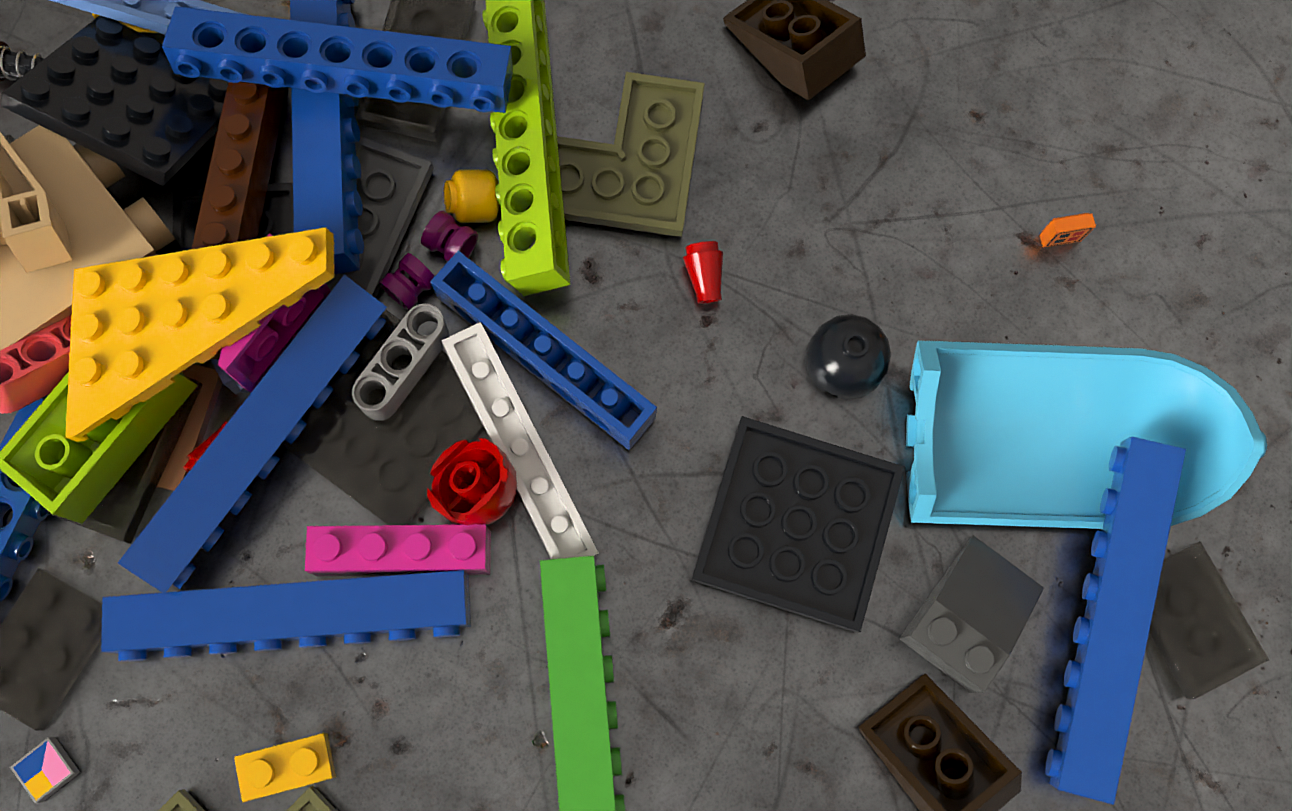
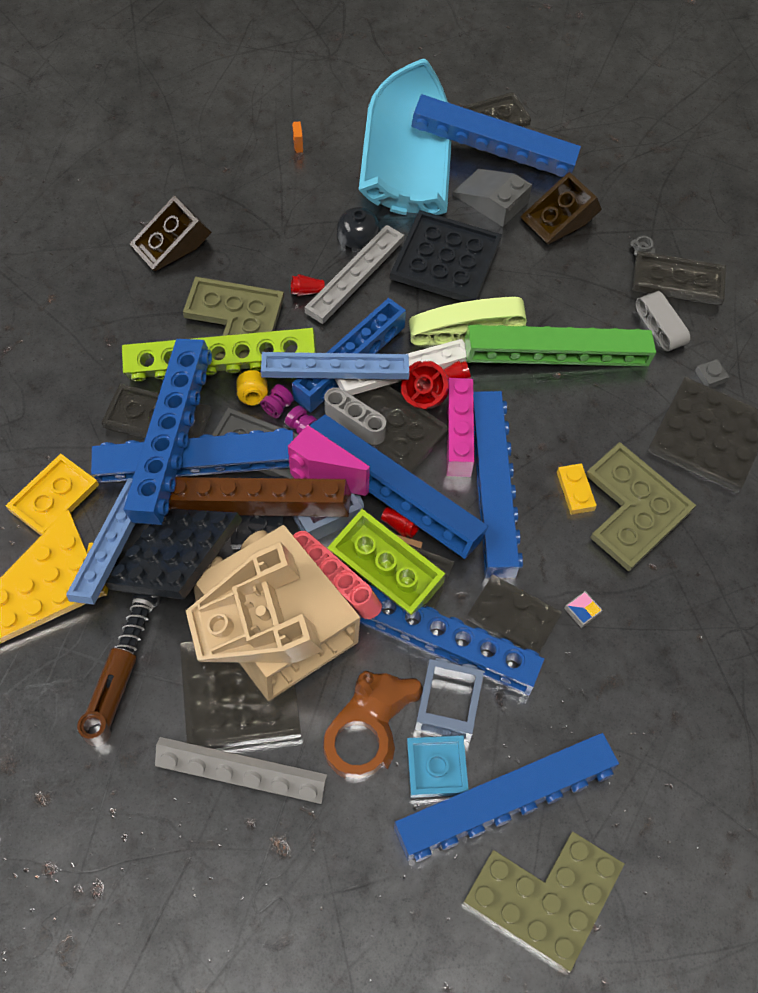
camera: 85 degrees left, 15 degrees down
yellow wing [65,227,334,442] -> none
none -> medium blue plate [261,352,409,380]
none -> light grey plate [305,225,404,324]
none -> yellowish green beam [409,297,527,346]
none -> red cone [444,360,471,379]

